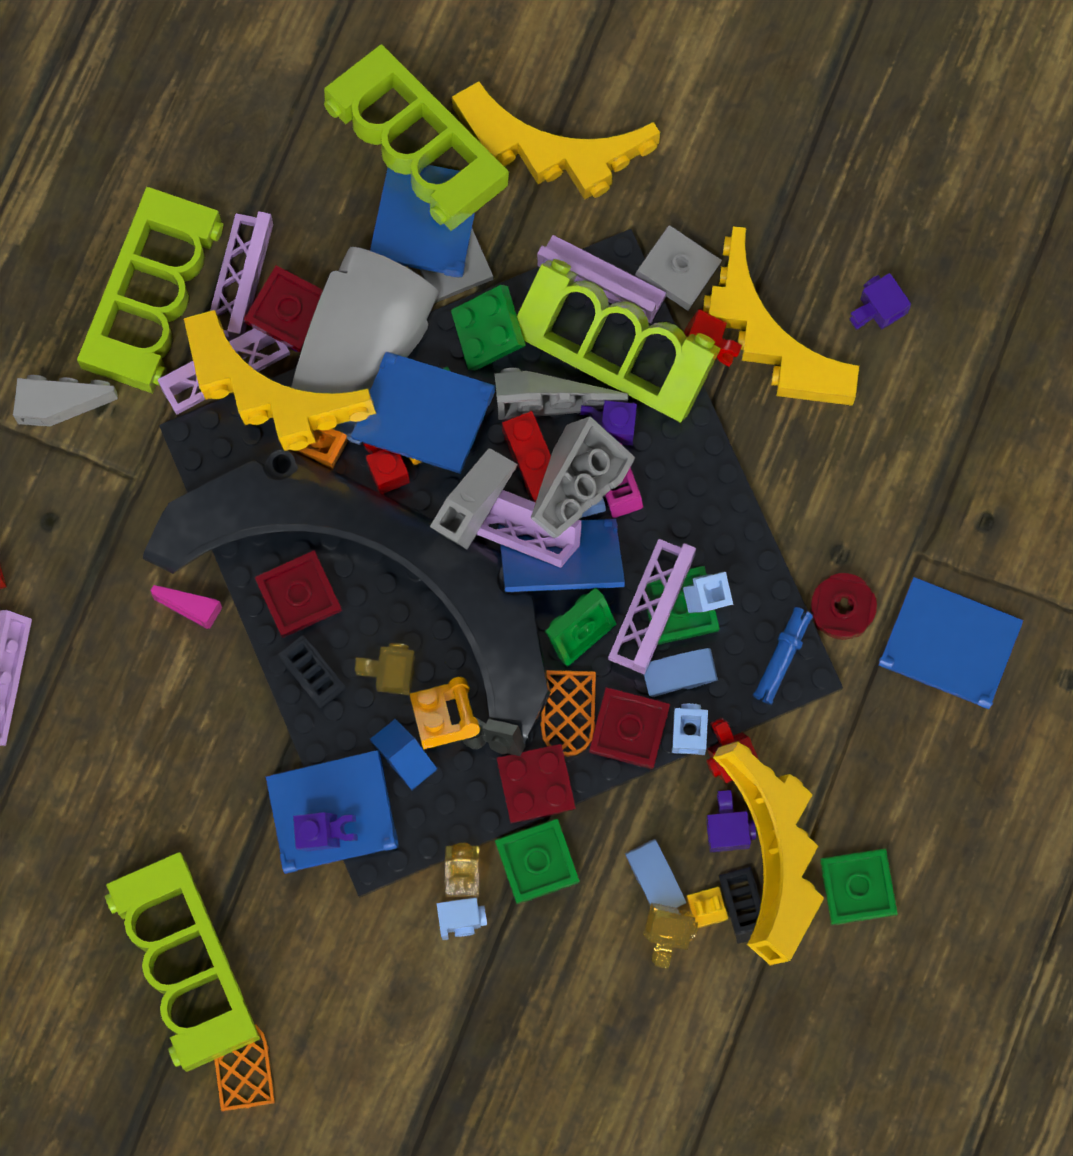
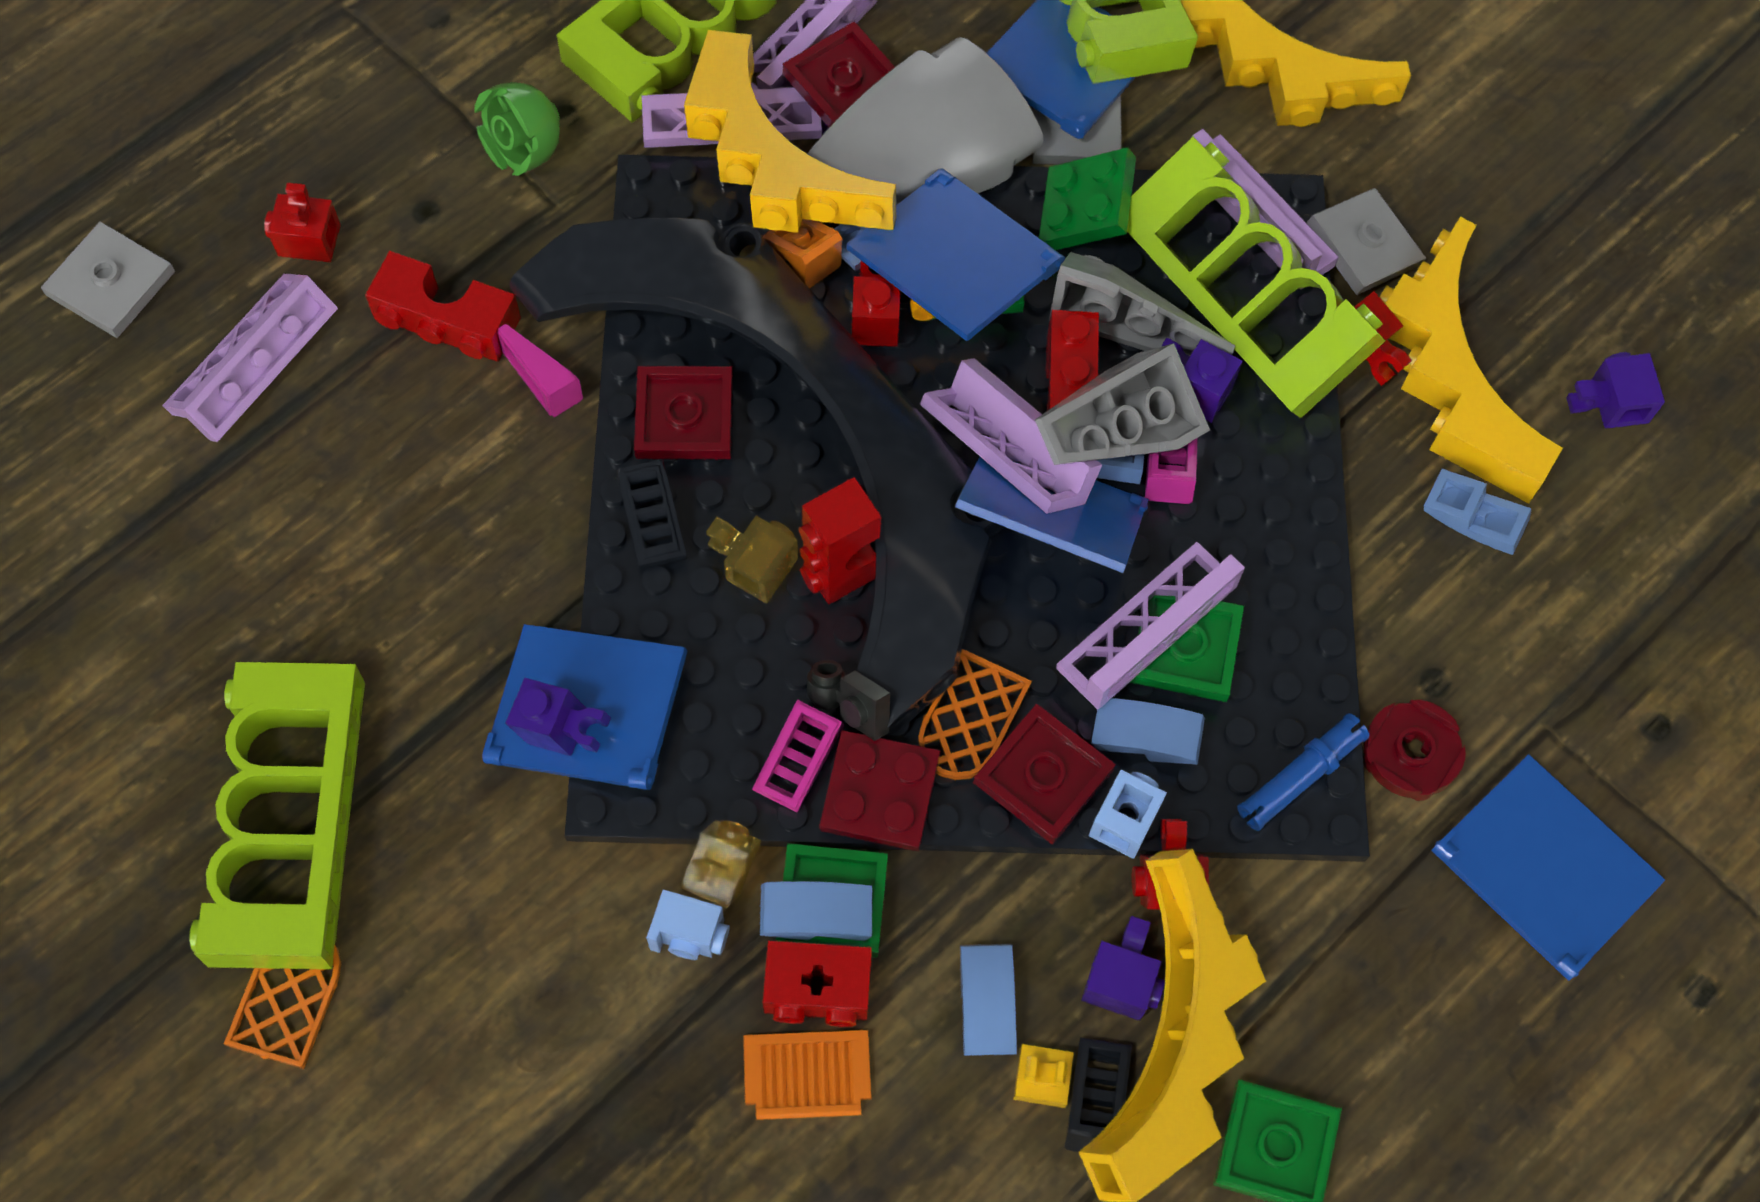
camera: 20 degrees right, 10 degrees down
light grey slope [13,375,118,427] -> none
blue slope [370,719,437,790] -> none
light orange plate [410,677,480,749] -> none
light grey slope [430,448,518,549] -> none
green plate [545,588,617,667] -> none
clear yellow brick [643,903,698,969] -> none
light blue brick [683,572,733,613] -> none
none -> red arch [365,250,521,362]
none -> bright green cylinder [475,82,560,176]
none -> orange window [744,1030,871,1120]
none -> dark pink slope [752,700,844,813]
none -> medium blue slope [760,881,872,941]
none -> red brick [763,941,872,1027]
none -> red arch [799,477,881,605]
none -> medium blue slope [1424,469,1531,555]

